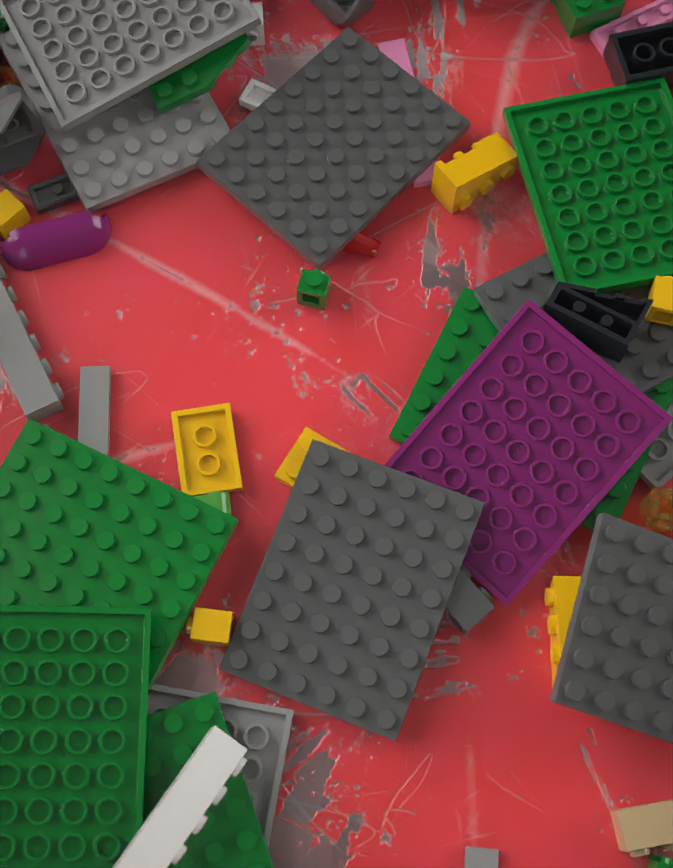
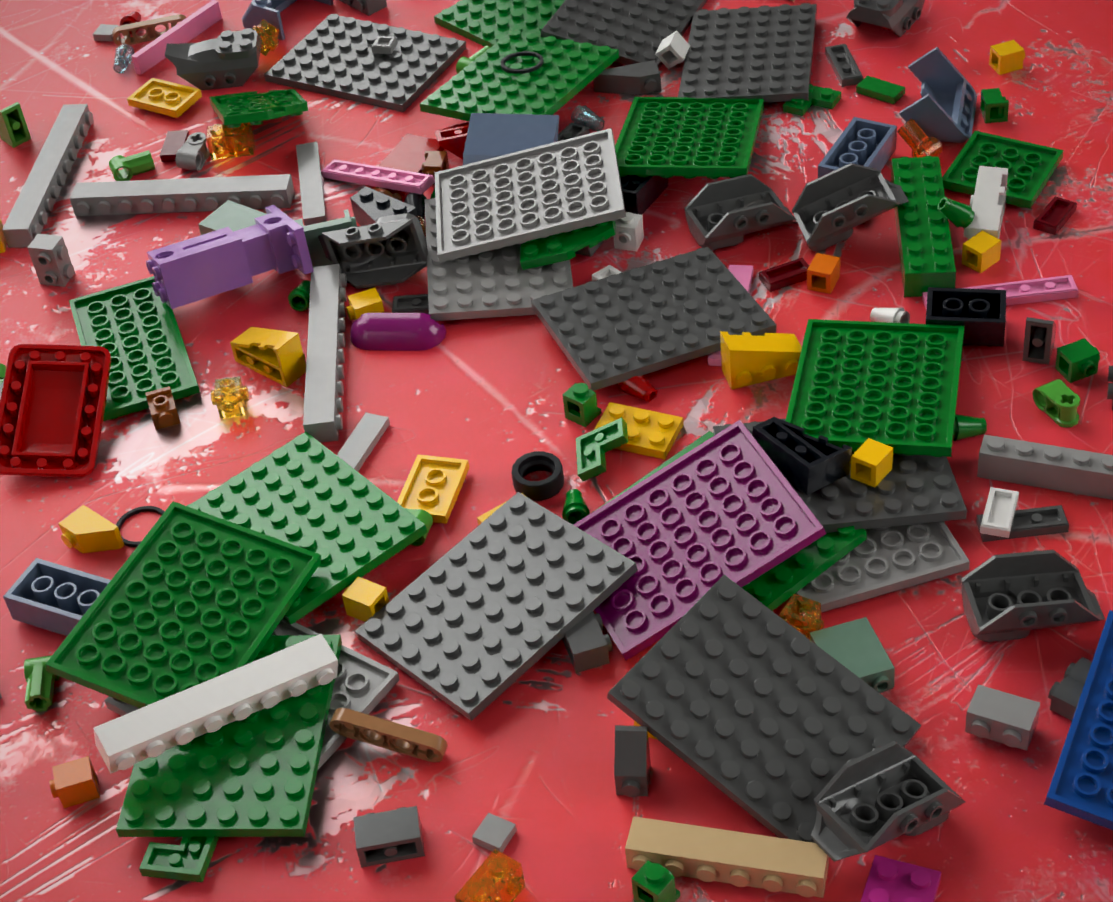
camera: 30 degrees right, 30 degrees down
none -> medium nougat beam [329,708,448,762]
none -> black tyre [511,451,564,501]
none -> green cone [562,489,590,525]
none -> green plate [576,417,628,481]
none -> yellow plate [594,402,684,460]
none -> dark grey slope [614,725,651,797]
none -> dark red tile [759,258,809,292]
none -> orange brick [807,253,840,294]
none -> white cone [870,307,910,323]

